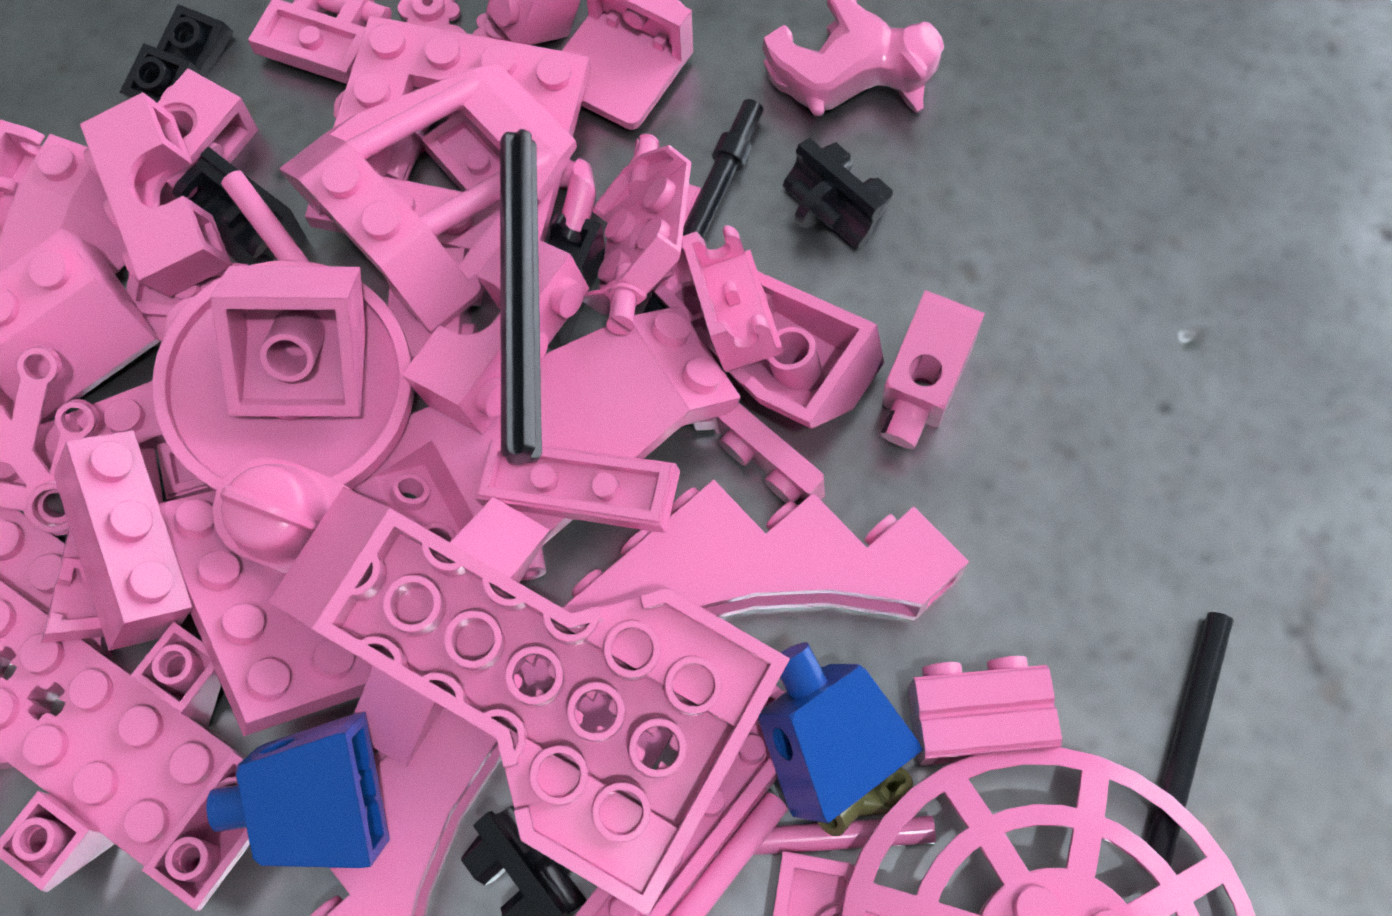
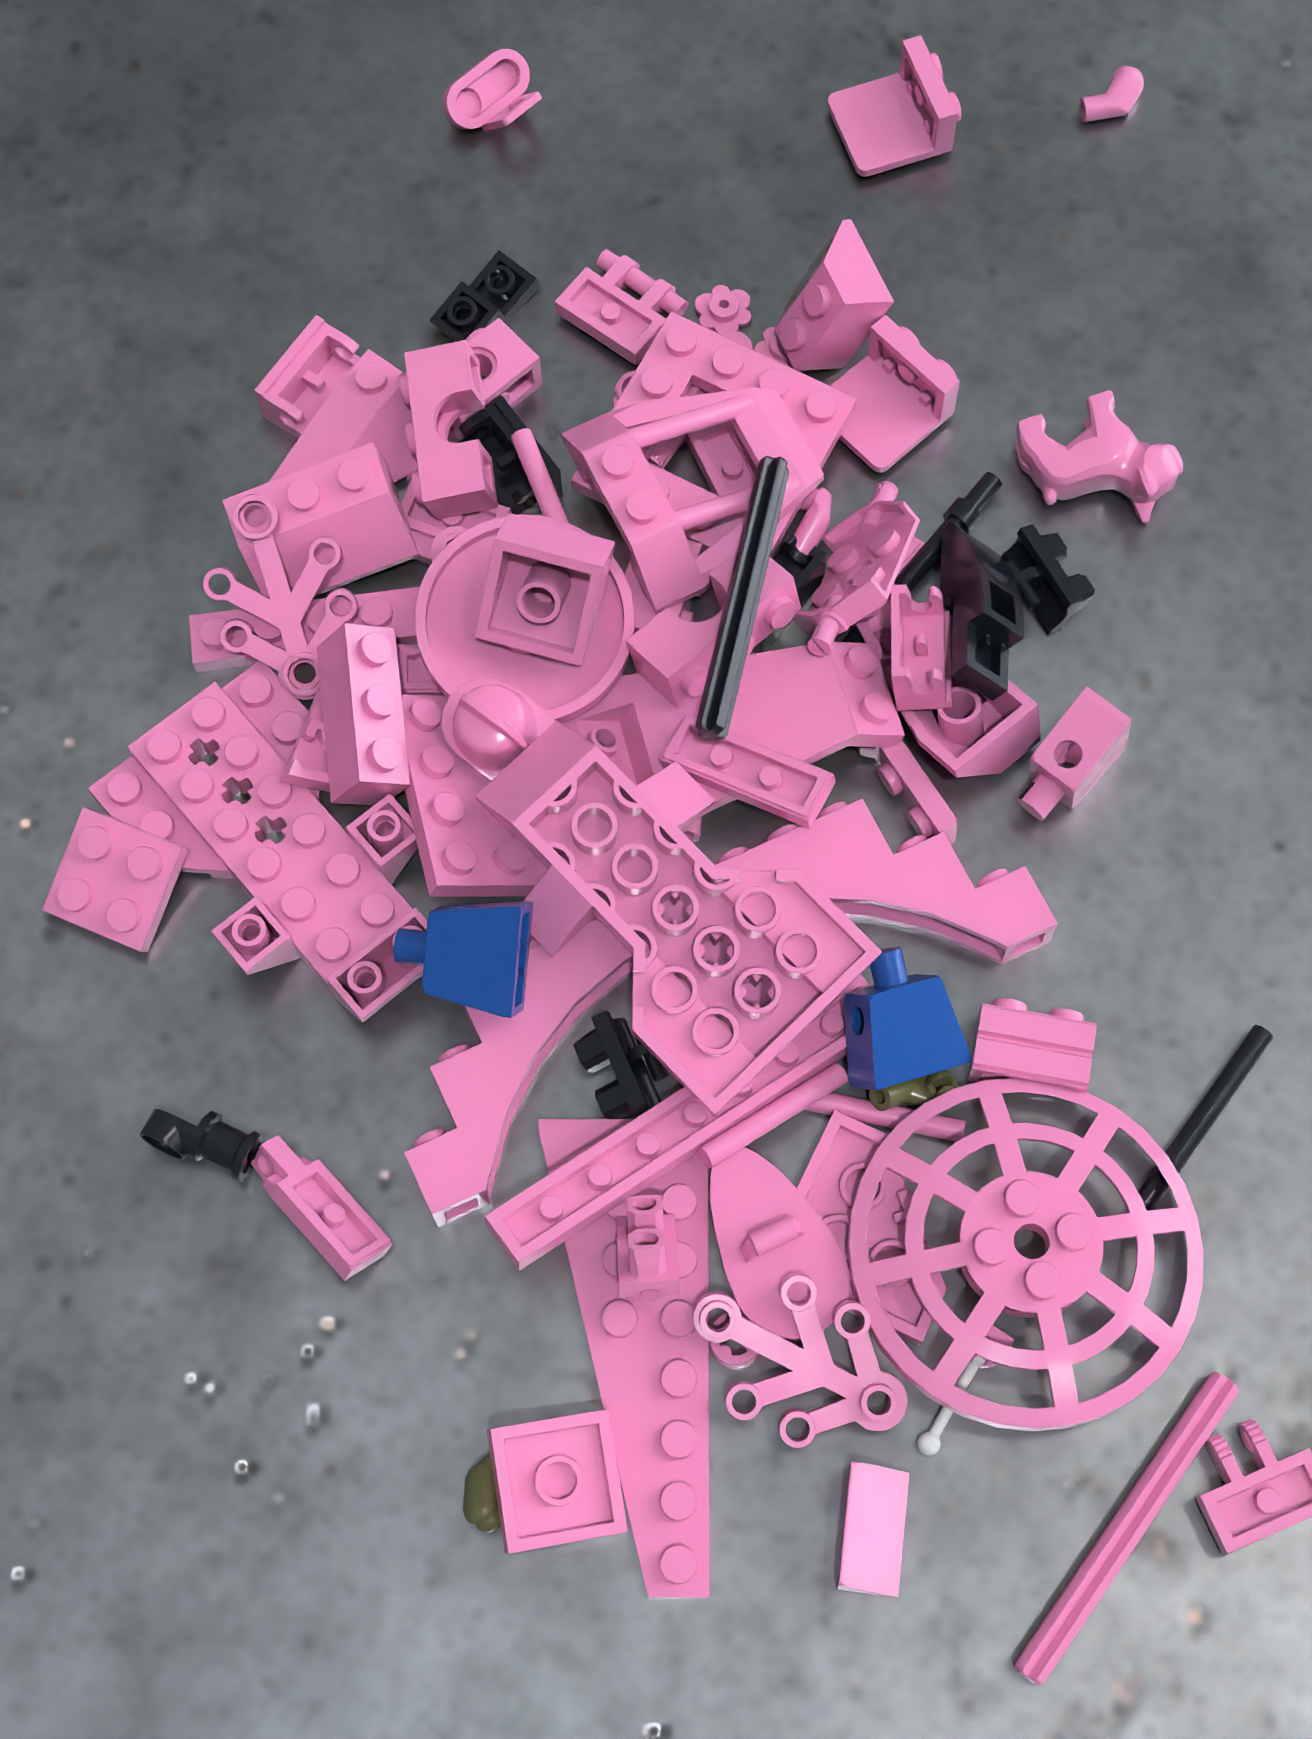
camera: 15 degrees right, 0 degrees up
none -> black slope [940,522,1024,701]

